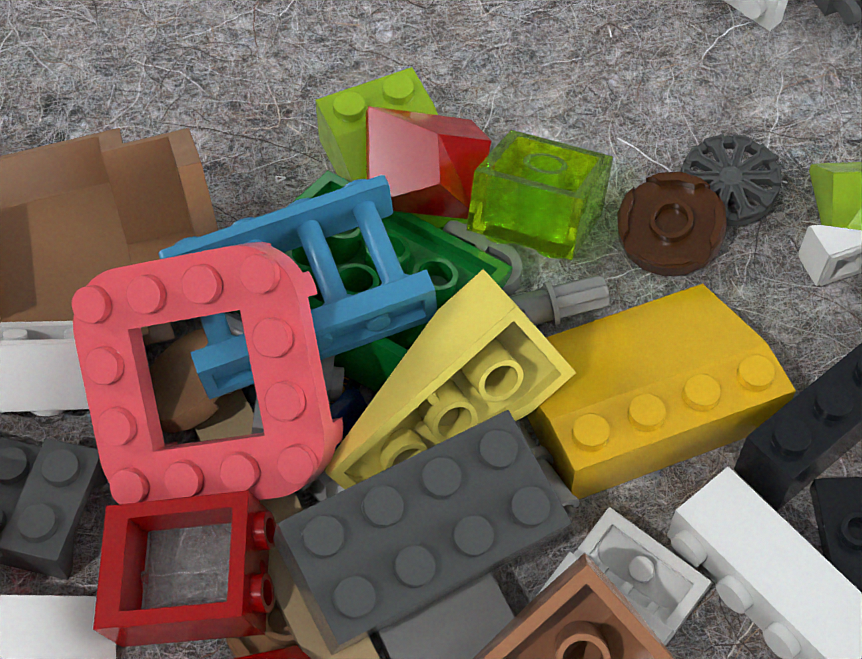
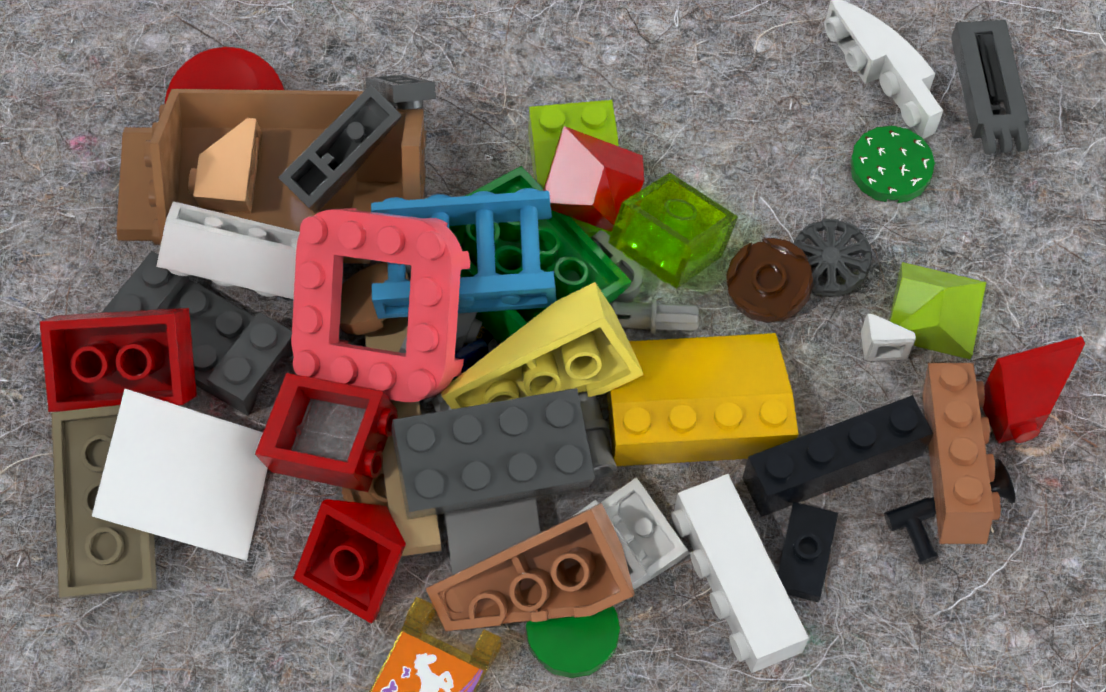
camera: 15 degrees right, 5 degrees up
none -> dark grey slope [278,85,402,214]
none -> dark grey plate [365,74,436,110]
none -> green tile [850,126,935,203]

